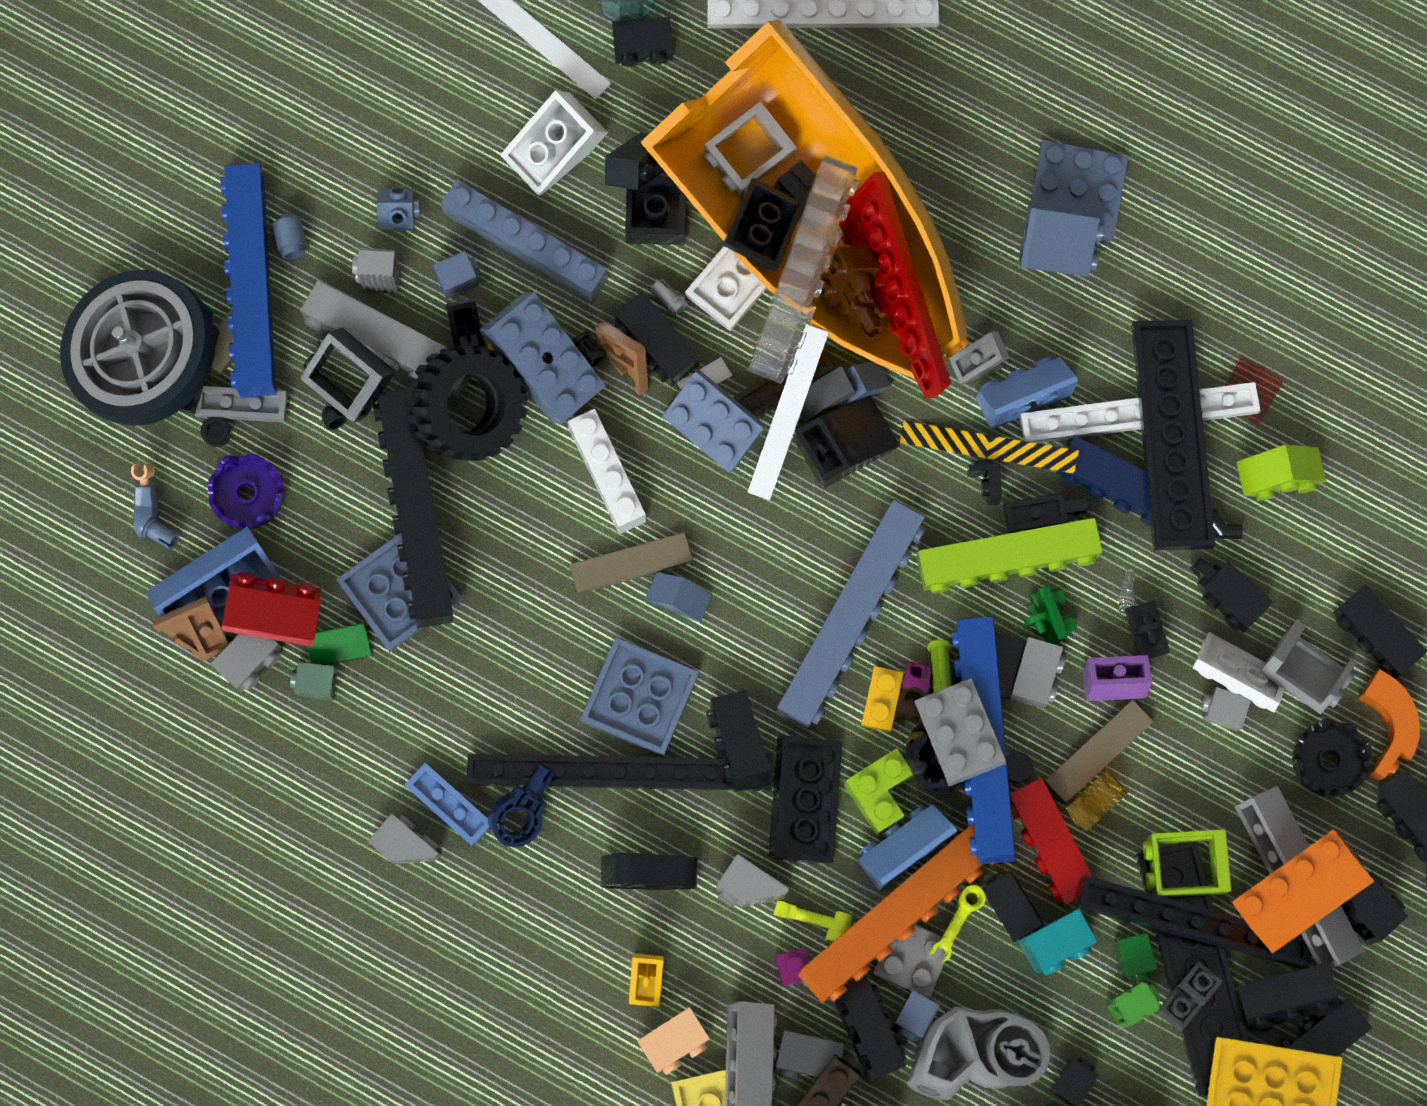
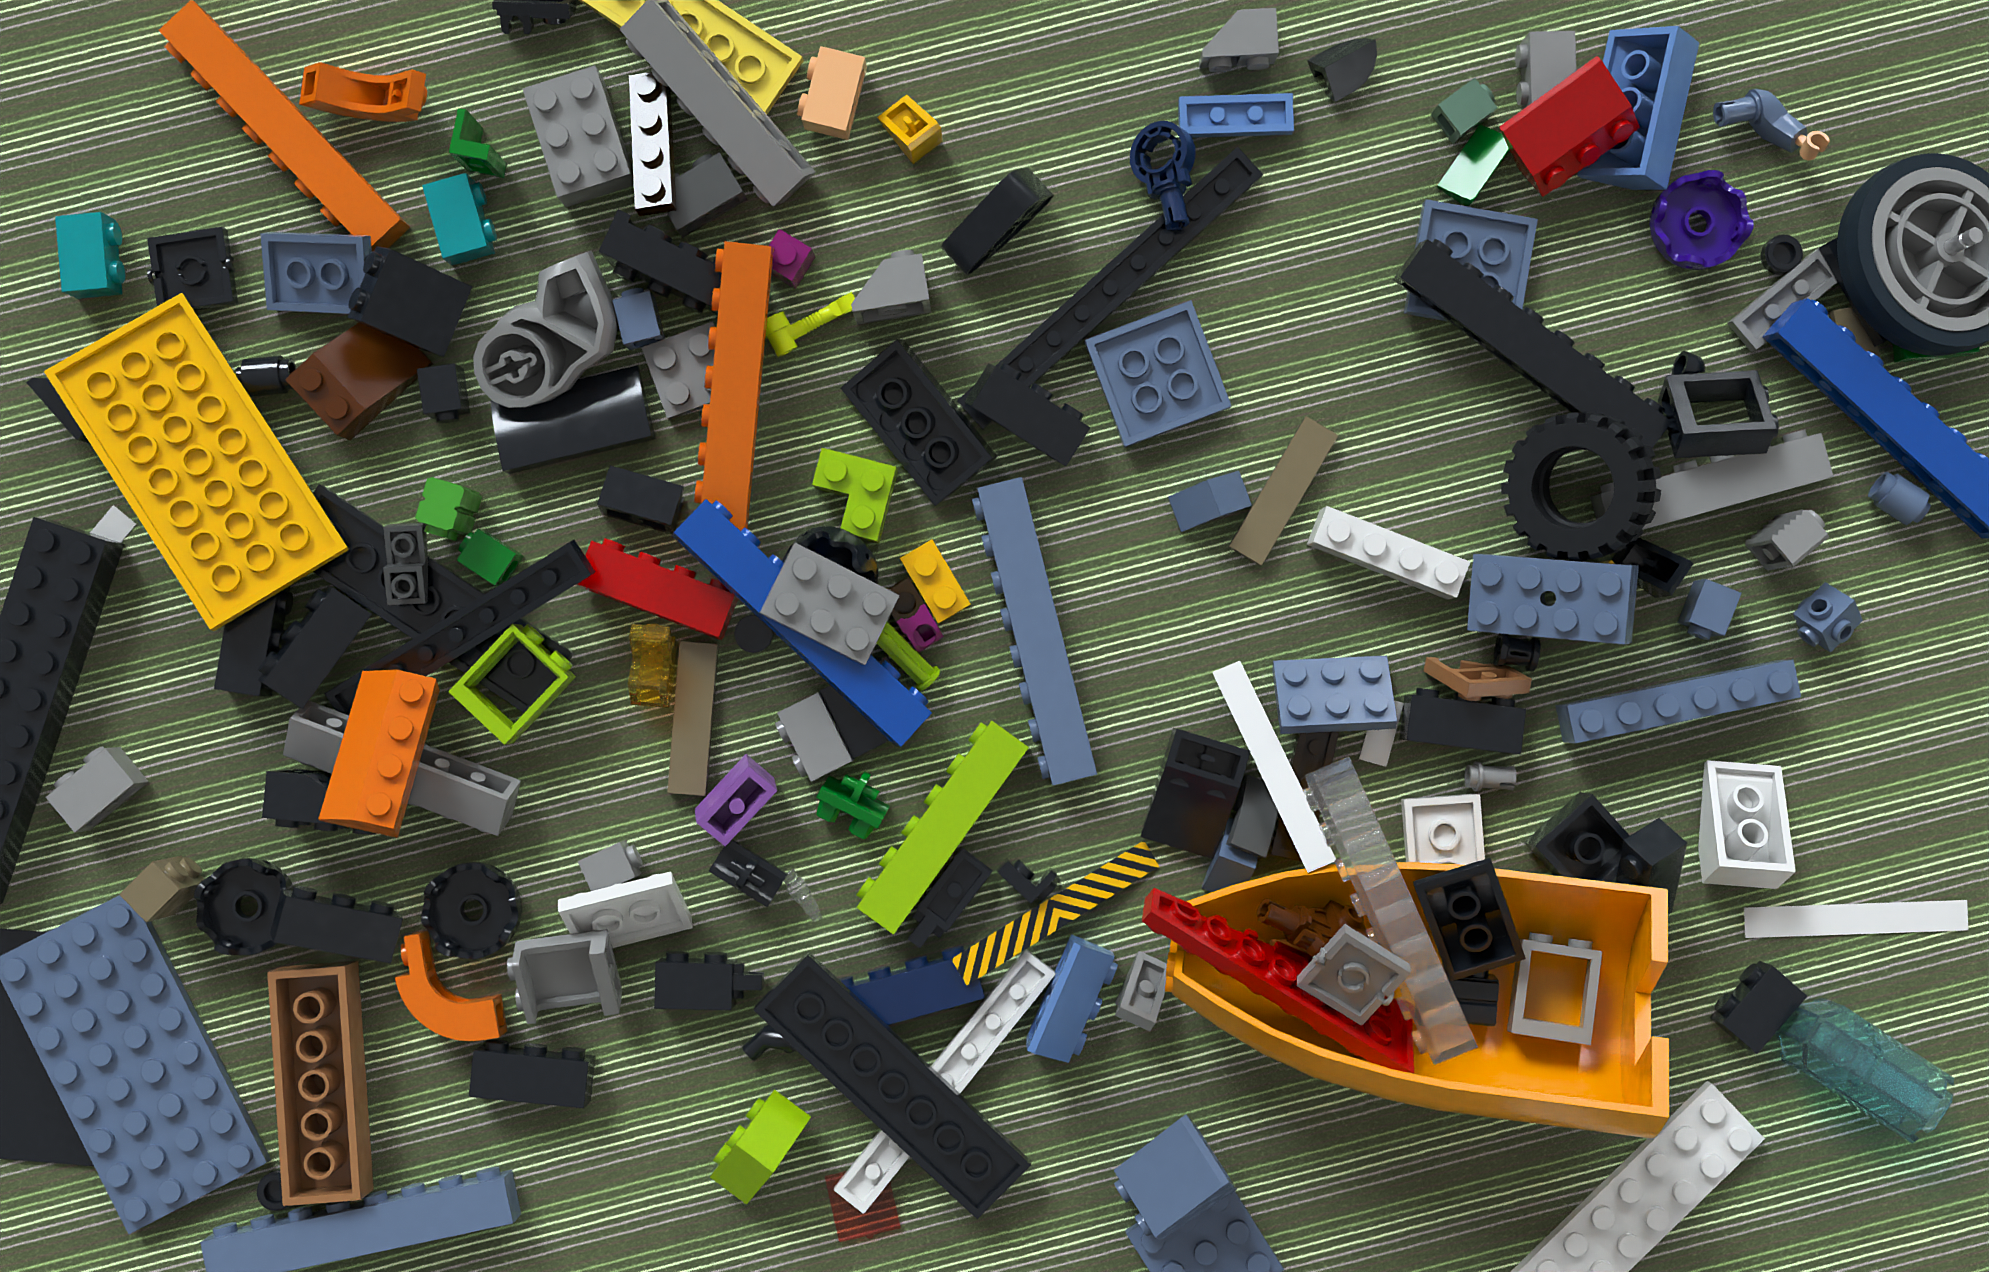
camera: 135 degrees right, 10 degrees up
medium nougat wing [152,597,230,661] -> none
medium blue slope [857,804,958,891] -> none
neon yellow brick [929,885,986,963] -> none
teal brick [1018,909,1097,976] -> none
none -> black slope [491,365,656,474]
none -> light grey plate [1297,924,1411,1026]
none -> black brick [1307,38,1377,102]

